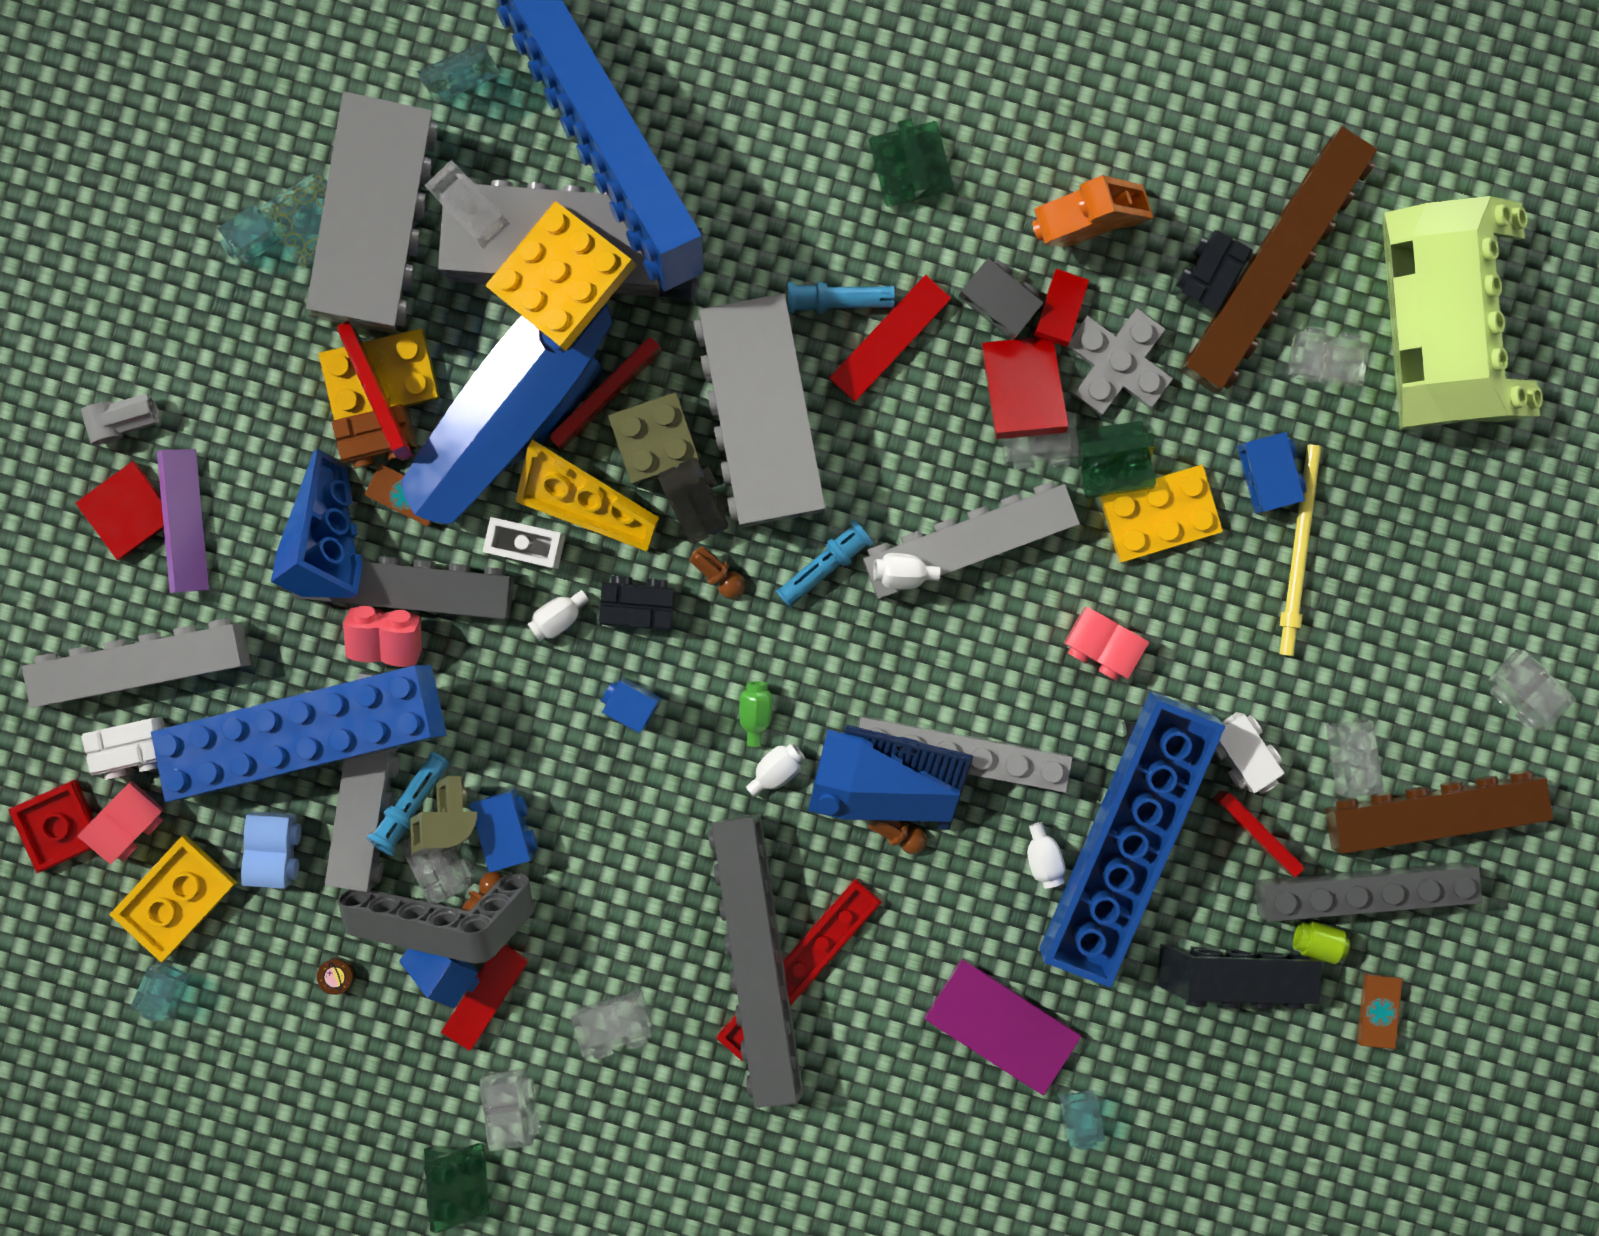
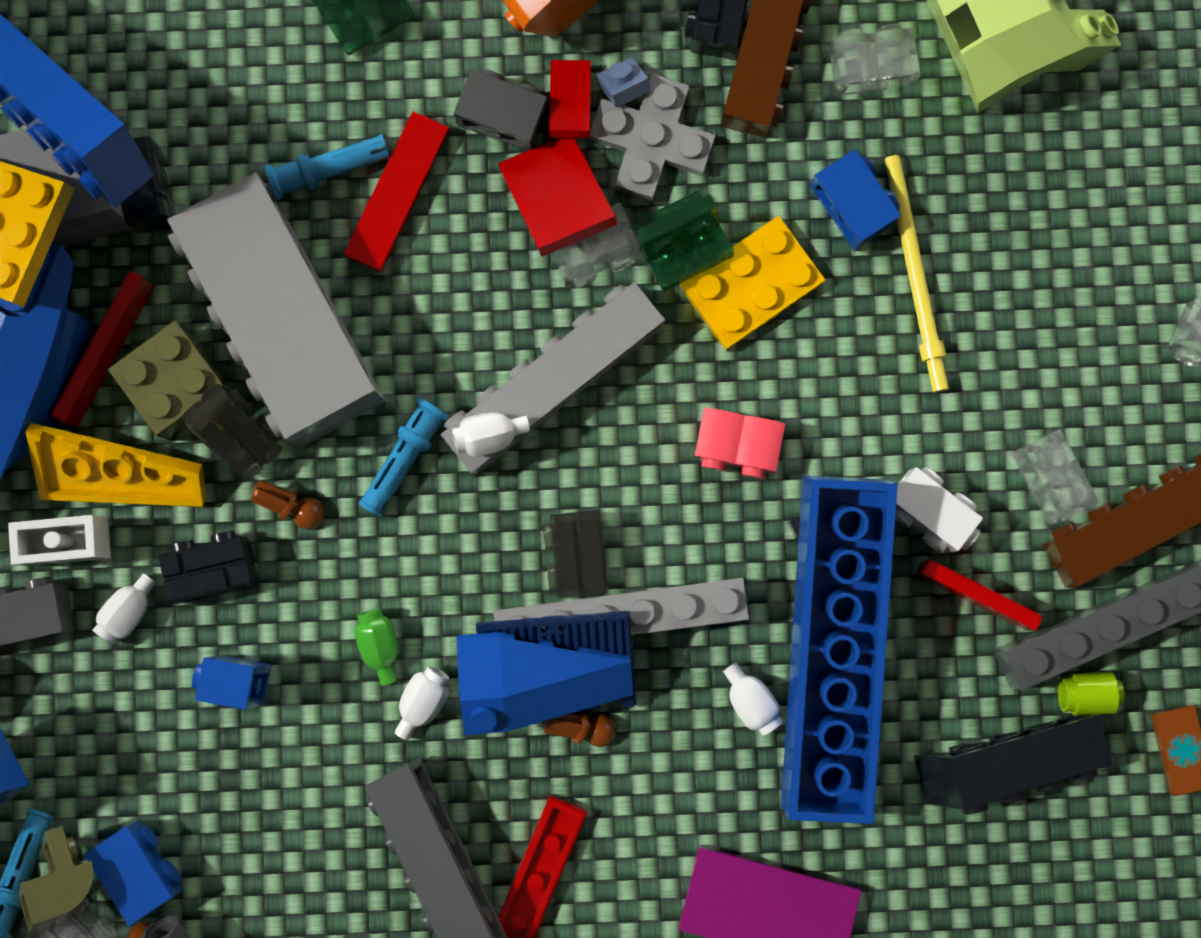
camera: 10 degrees left, 5 degrees down
none -> clear smoke brick [543,510,608,598]
none -> sand blue plate [596,57,652,108]

